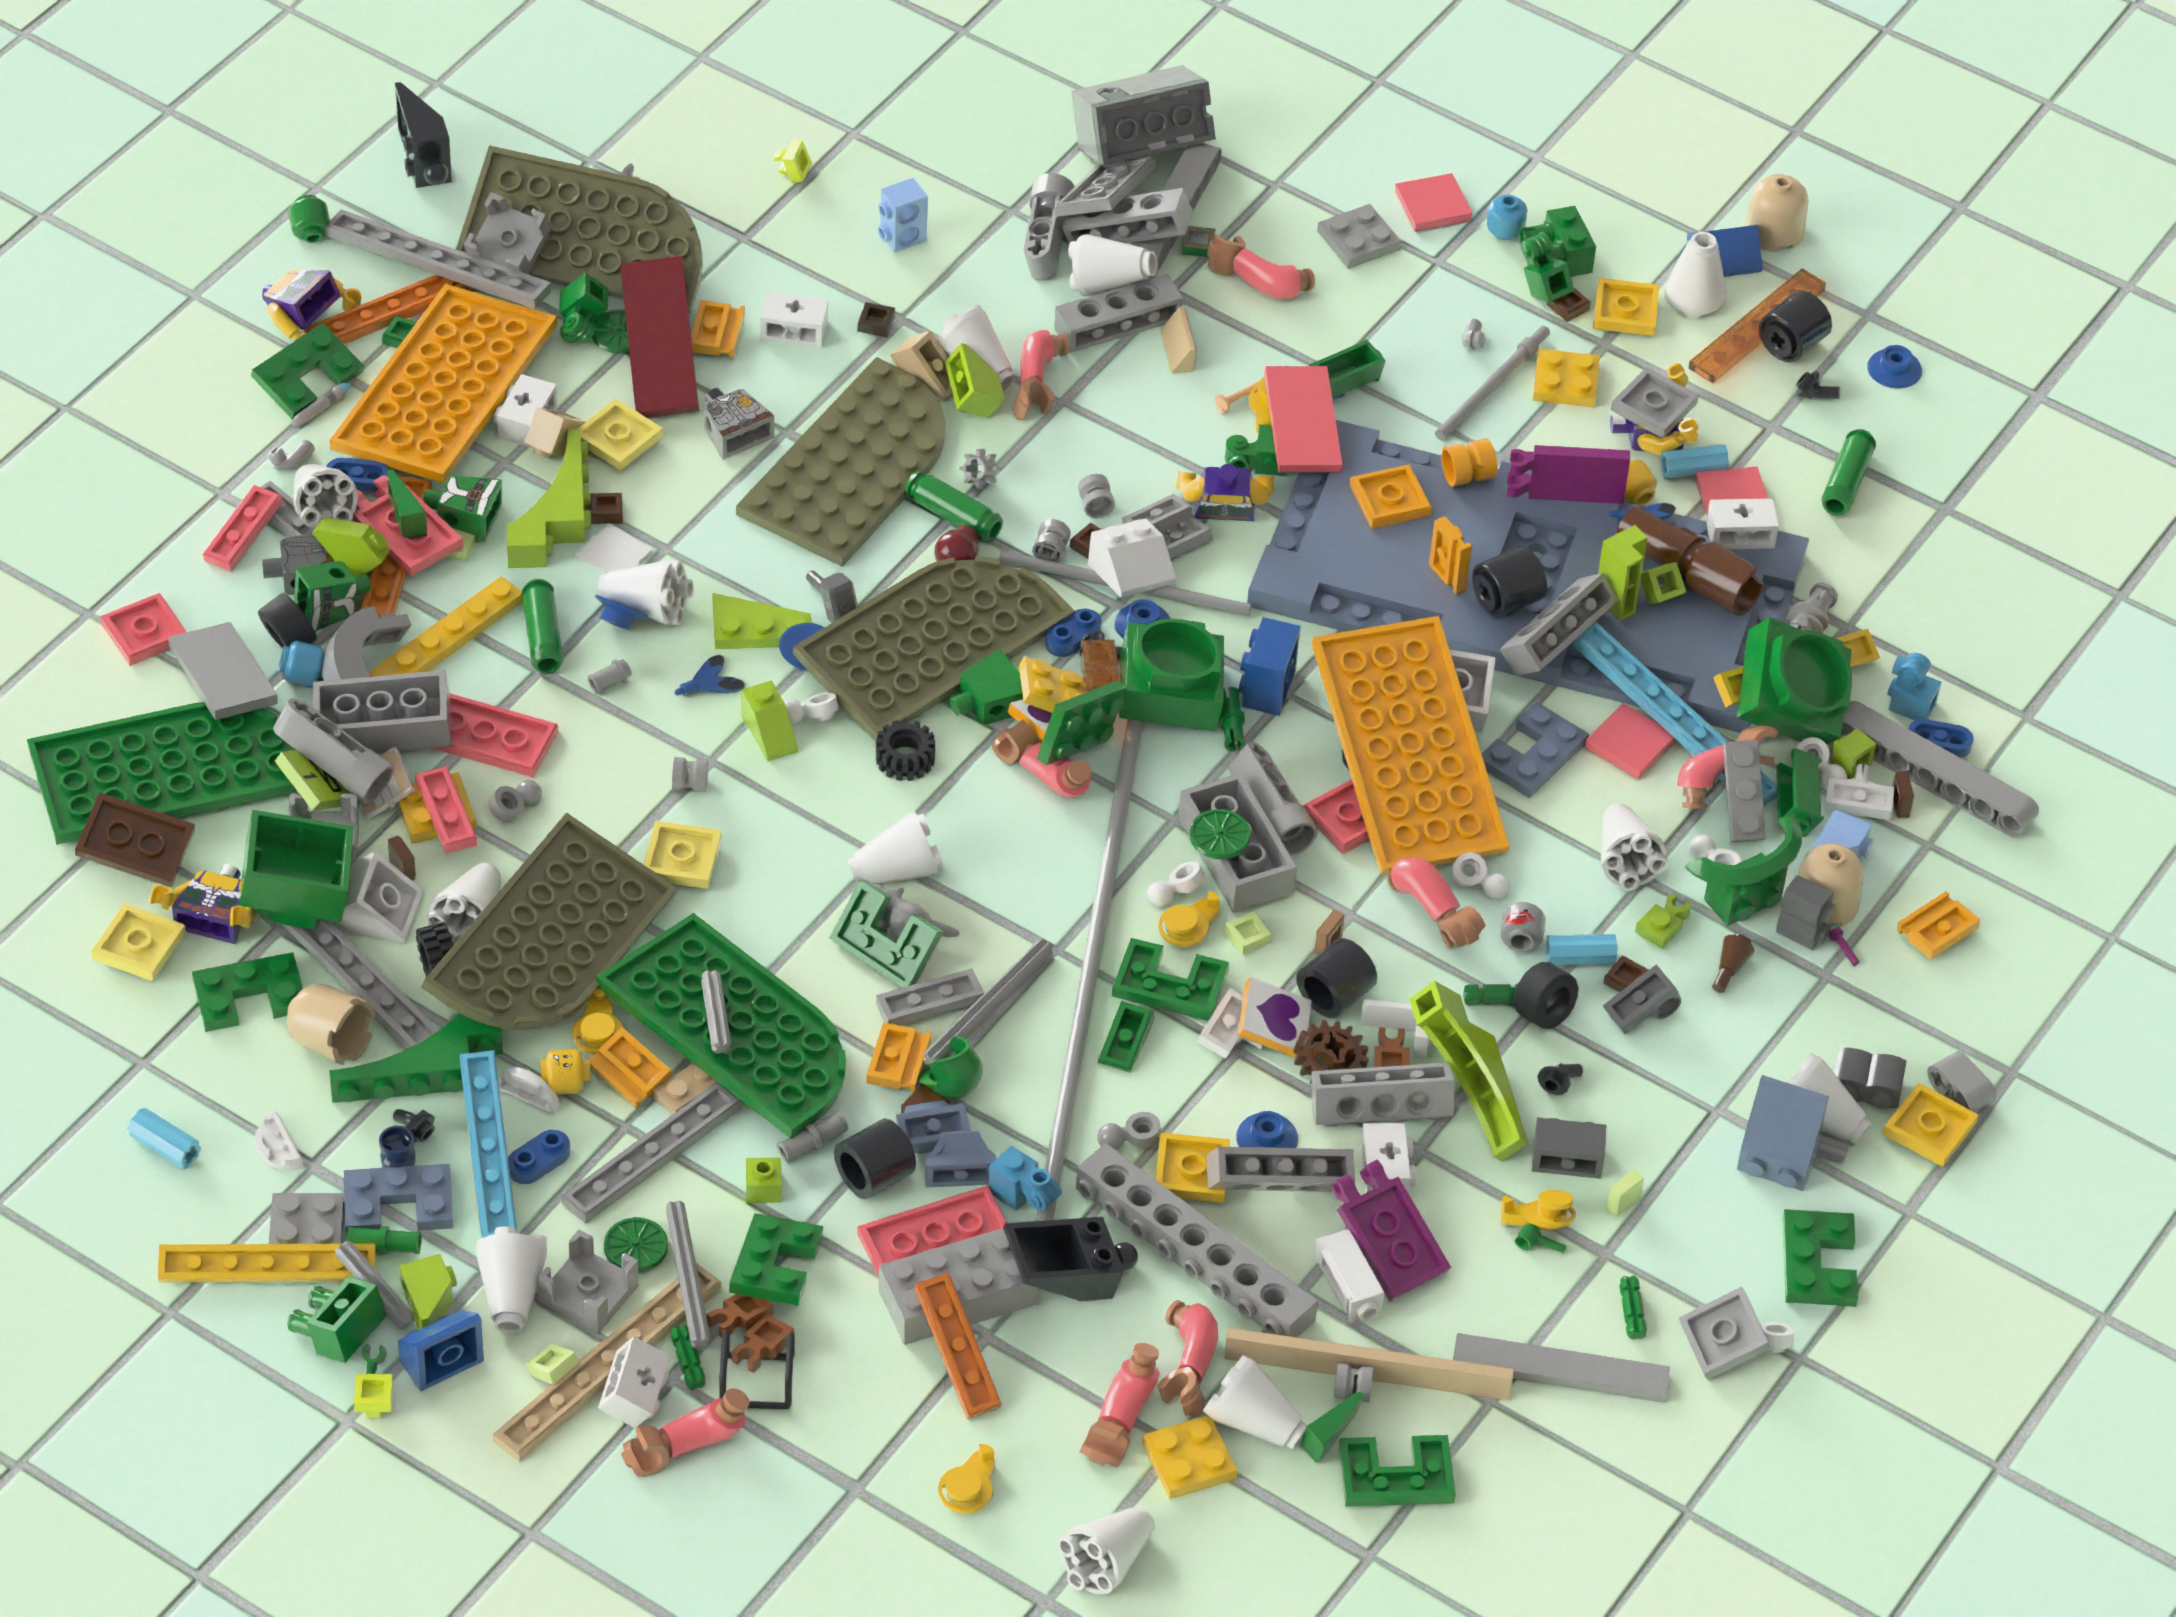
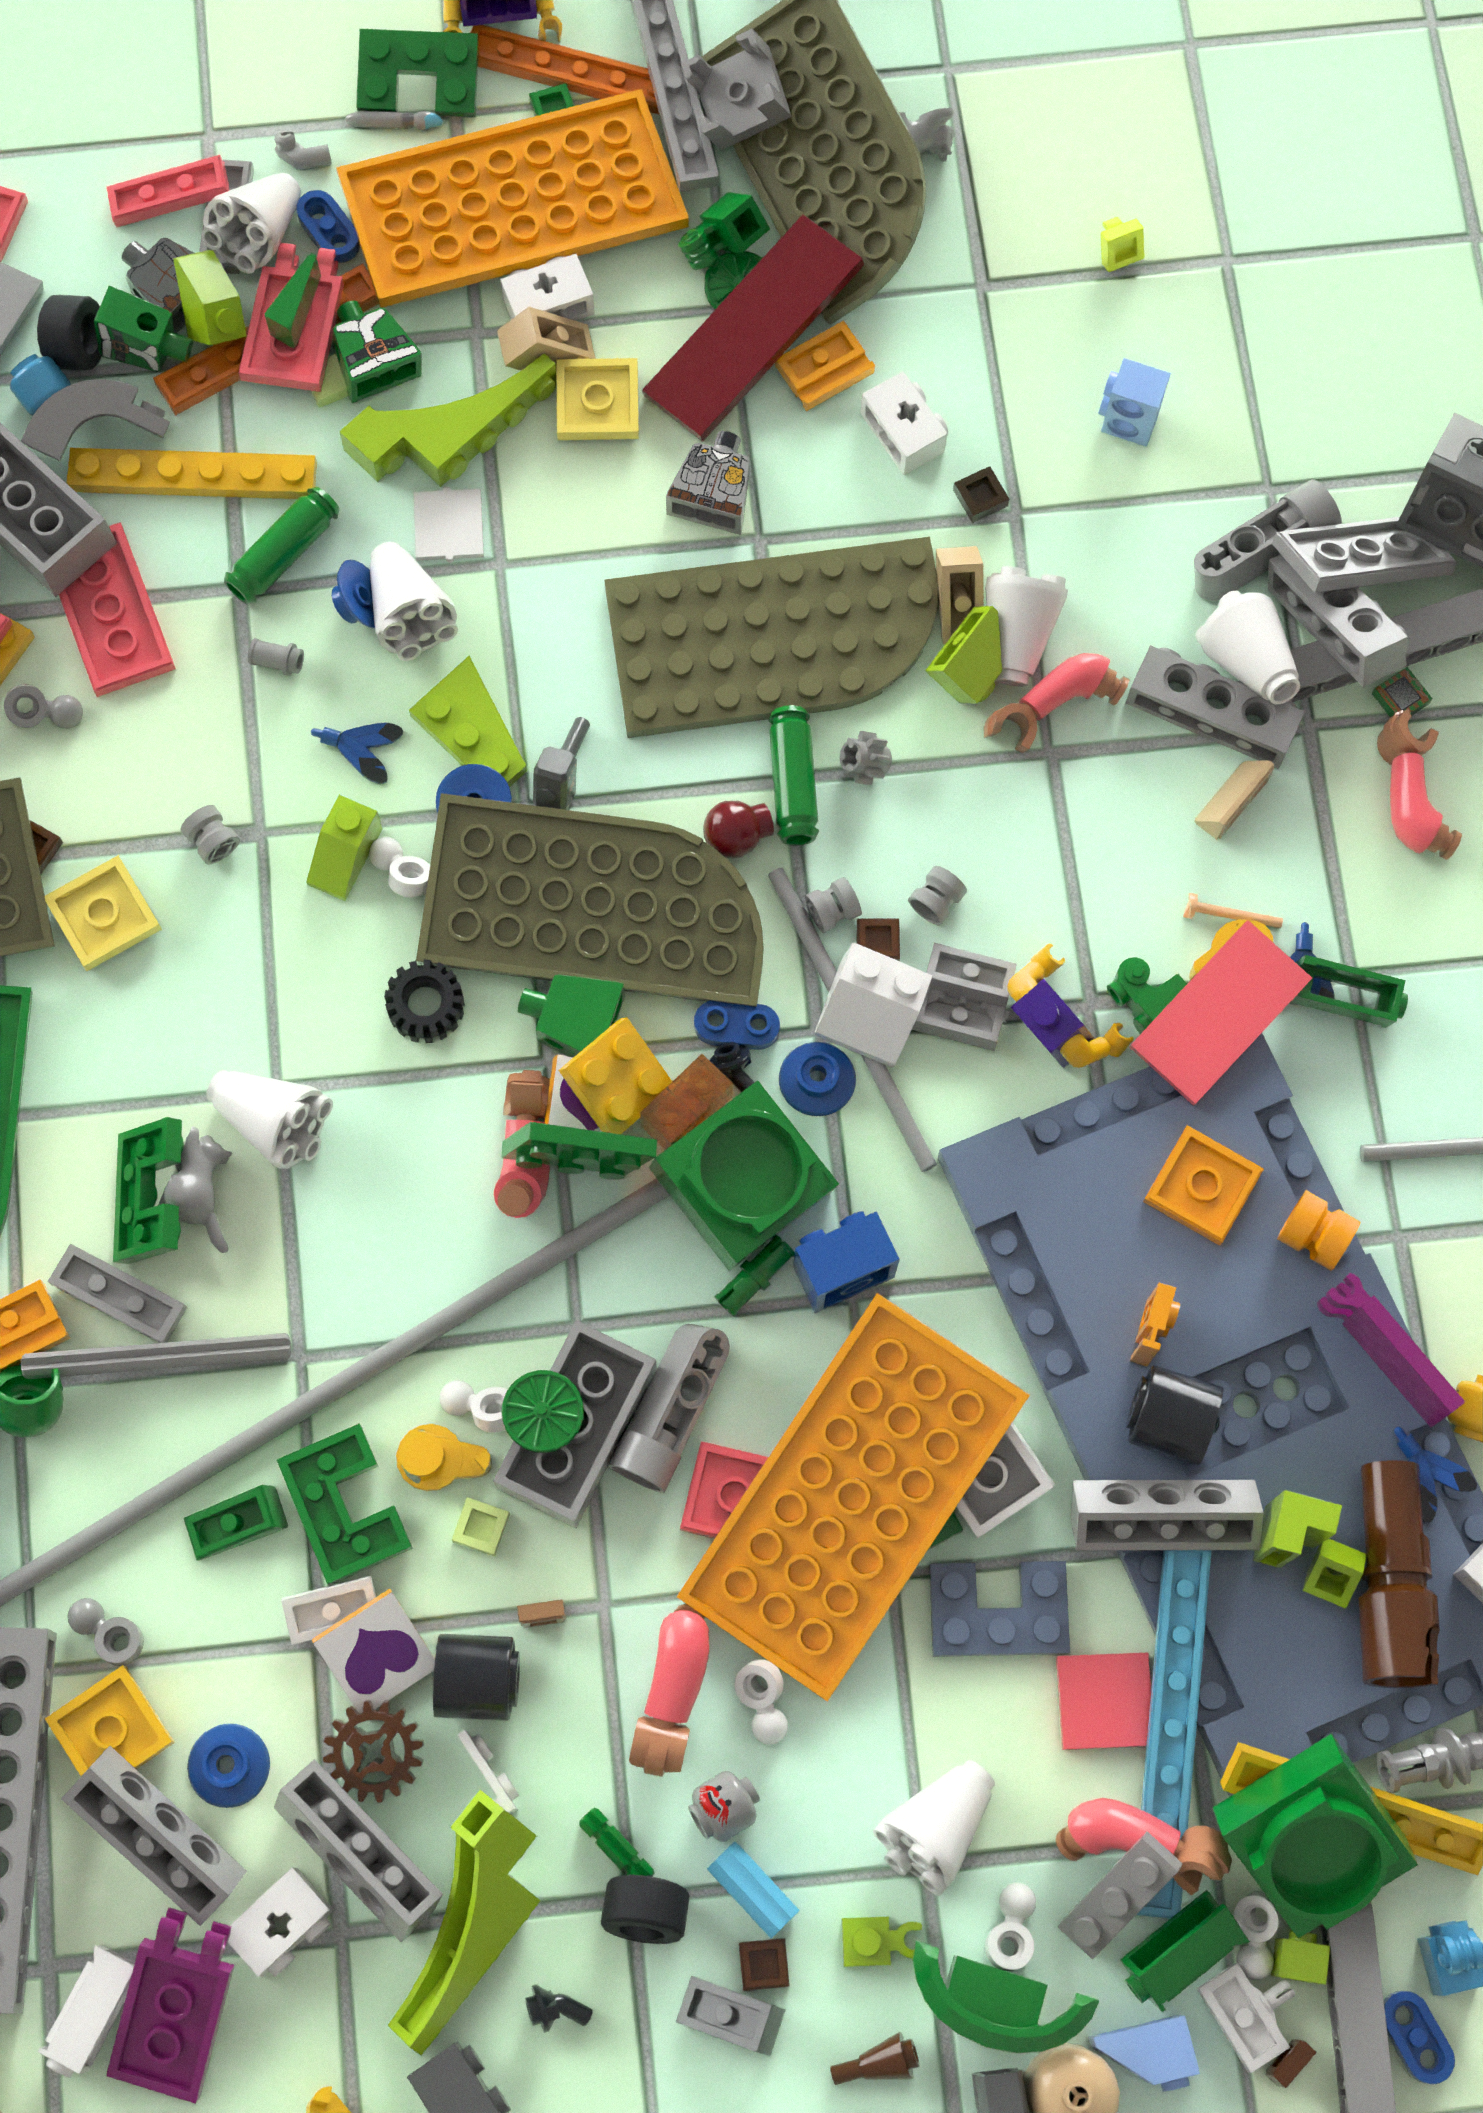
camera: 50 degrees right, 25 degrees up
reddish brown tile [590,493,623,524] -> none
dark orange plate [1374,1027,1409,1067] -> none

